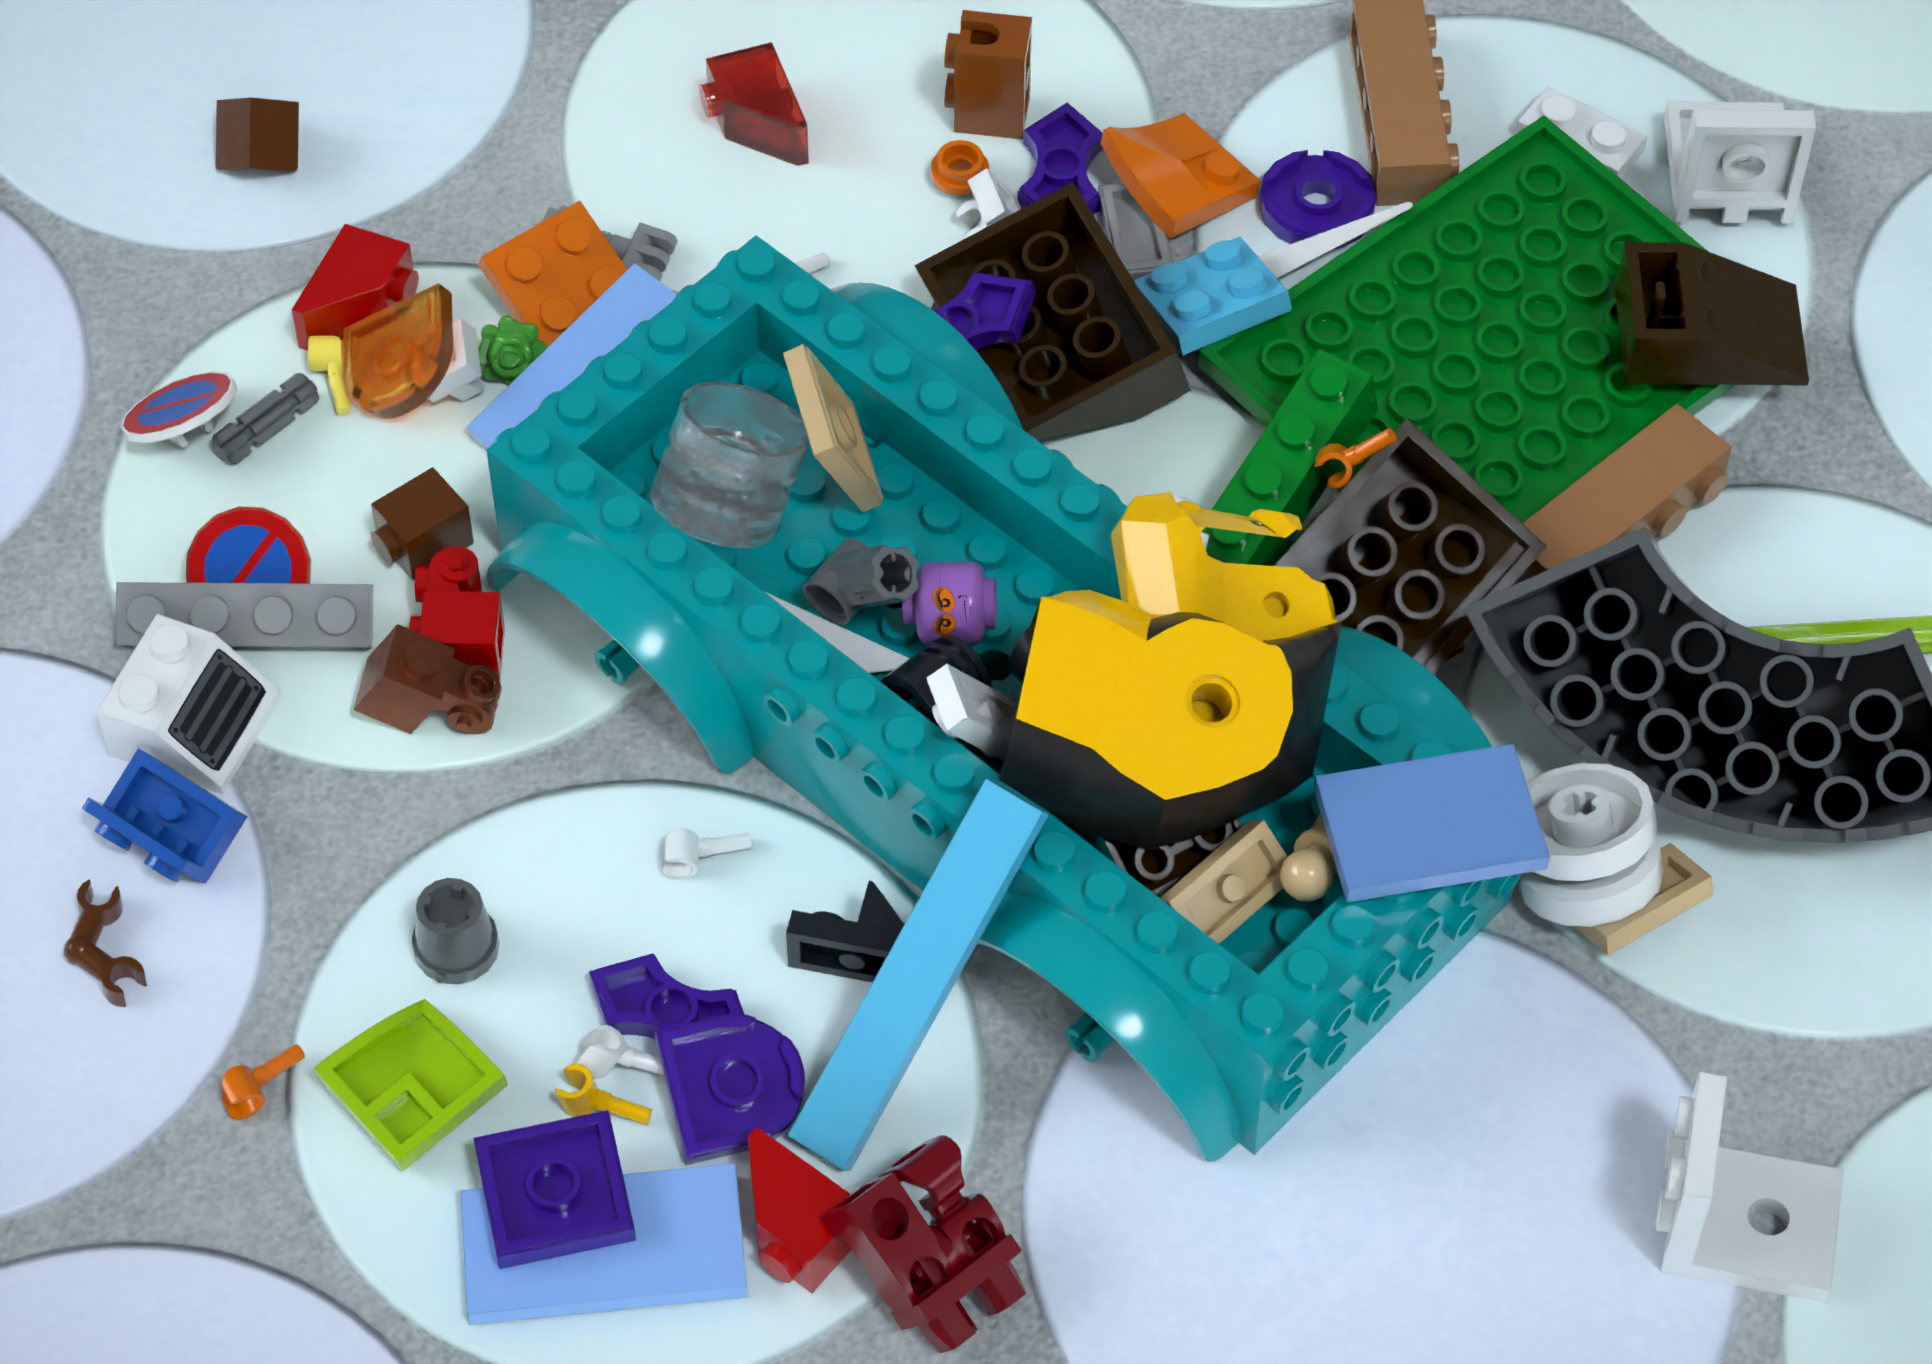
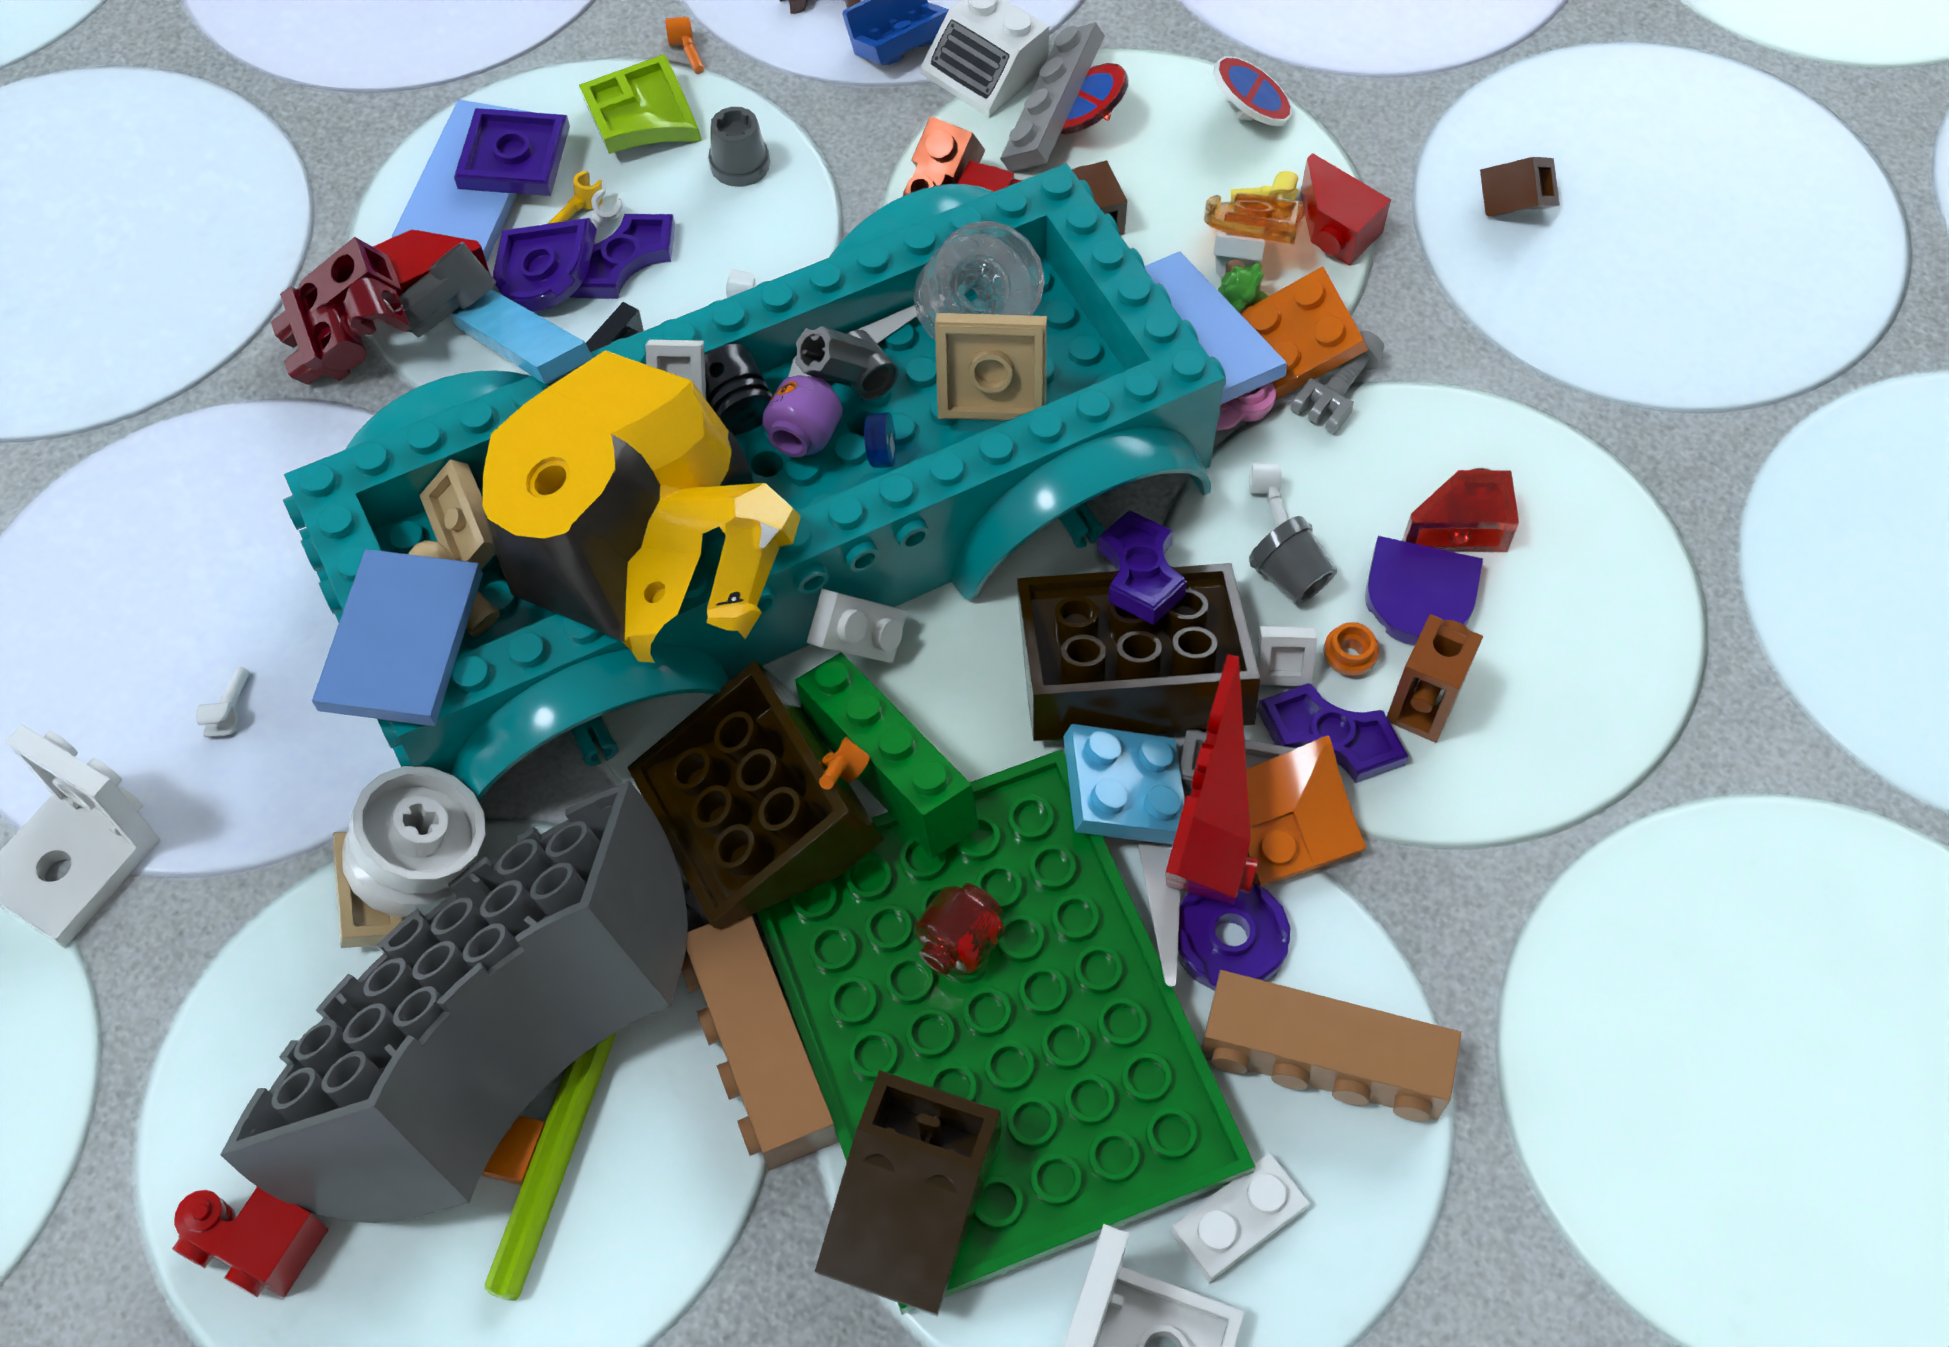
camera: 110 degrees right, 5 degrees up
dark grey axle [212,373,319,465] -> none
none -> white hand [196,667,250,737]
none -> dark grey piece [390,242,496,338]
none -> clear blue tile [864,412,897,468]
none -> clear red head [914,883,1004,975]
none -> red wedge [1165,654,1259,905]
none -> dark grey piece [1249,516,1337,604]
none -> dark purple tile [1365,536,1483,645]

